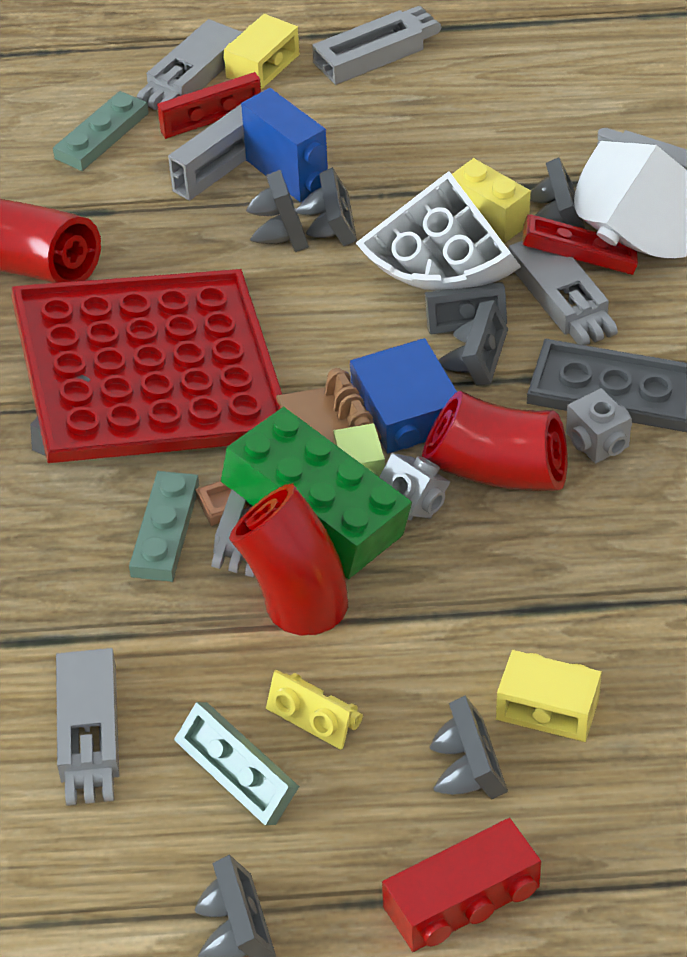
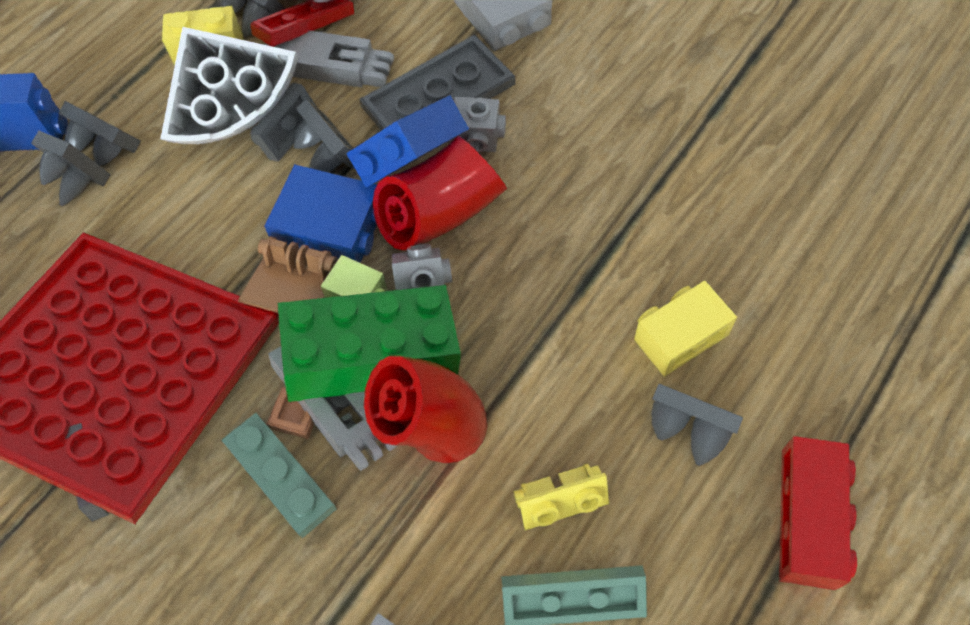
camera: 50 degrees left, 15 degrees up
none -> blue brick [346,95,469,188]

